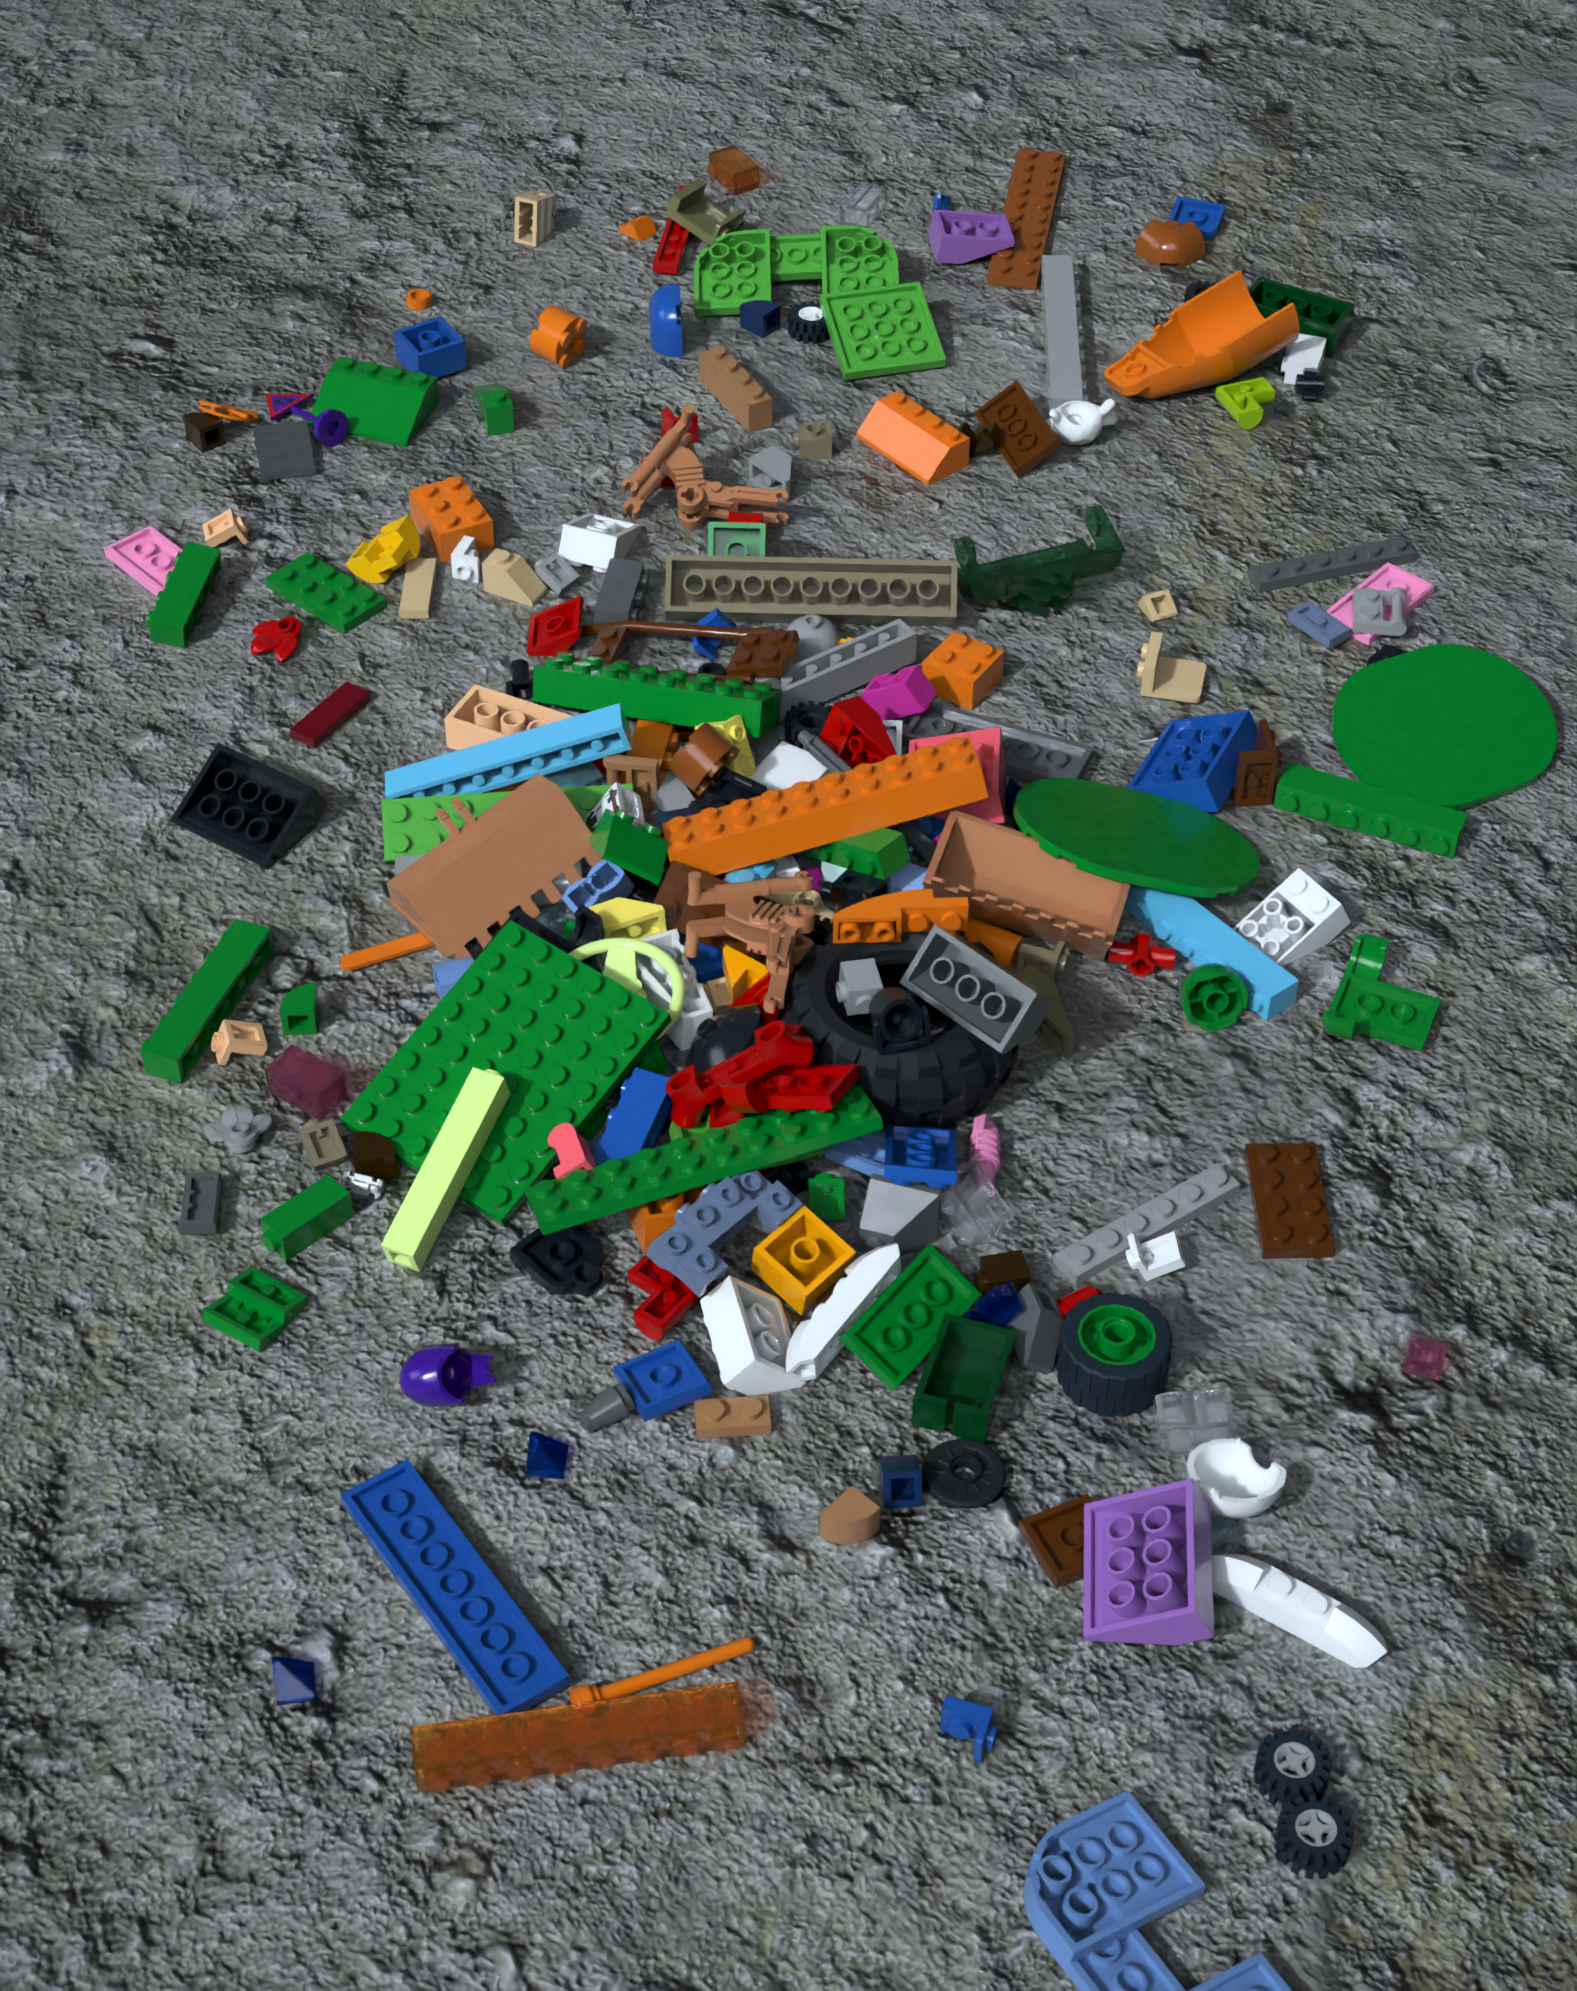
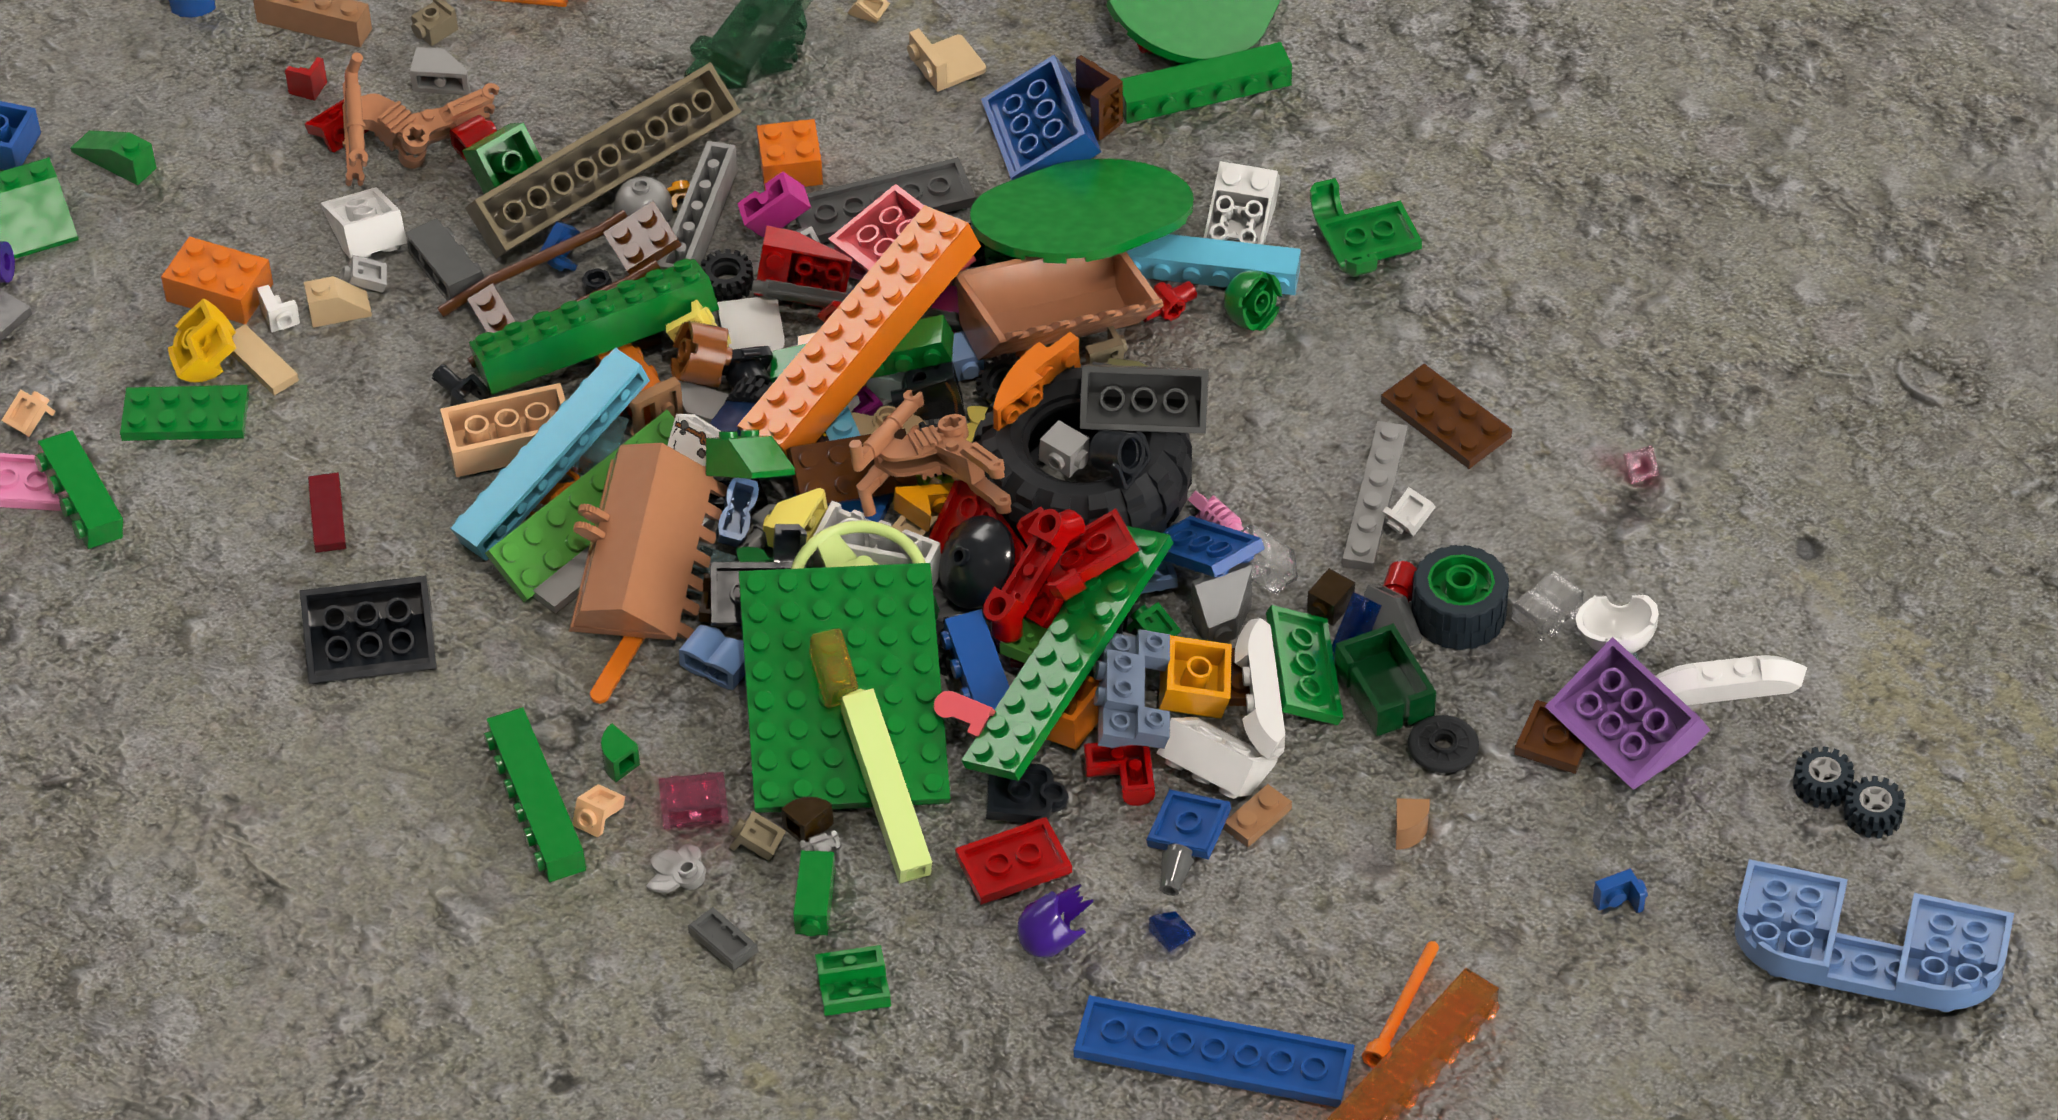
camera: 40 degrees left, 5 degrees up
red plate [251,617,302,662] -> none
red slope [527,596,584,656] -> none
orange brick [530,305,588,368] -> none
dark blue brick [878,1454,923,1509] -> none
none -> clear yellow brick [809,628,858,708]
none -> red plate [955,817,1072,905]

